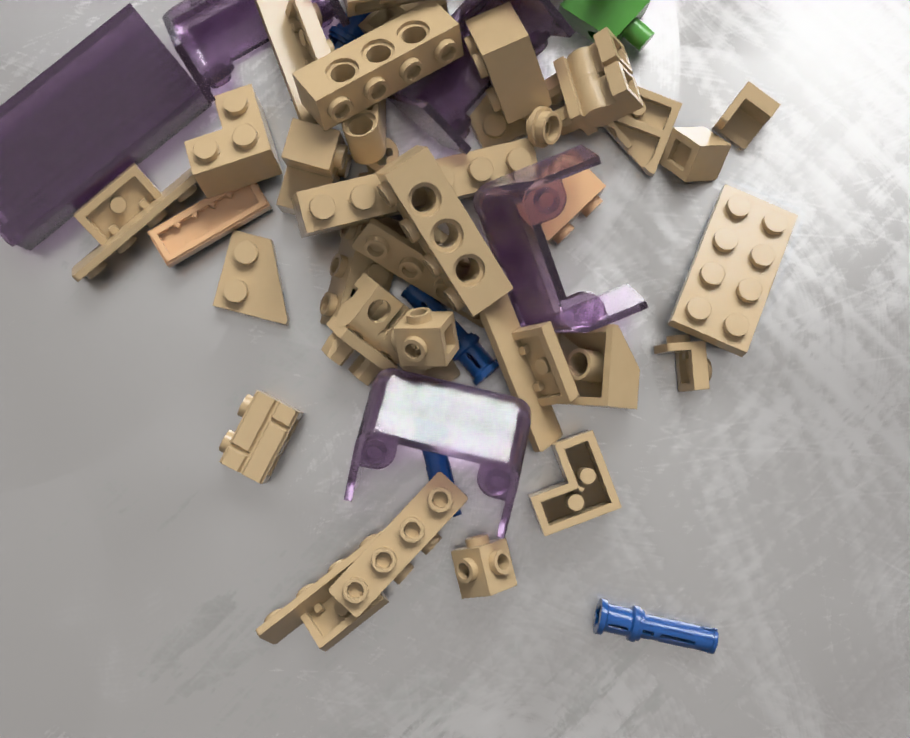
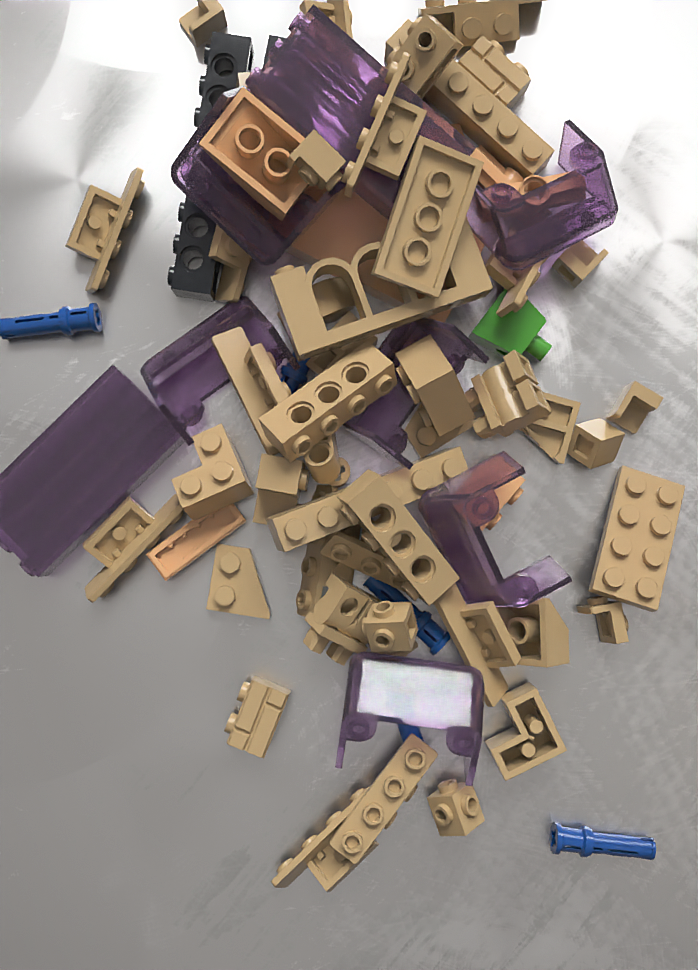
camera: 15 degrees left, 0 degrees up
tan plate [525,106,562,148] -> none

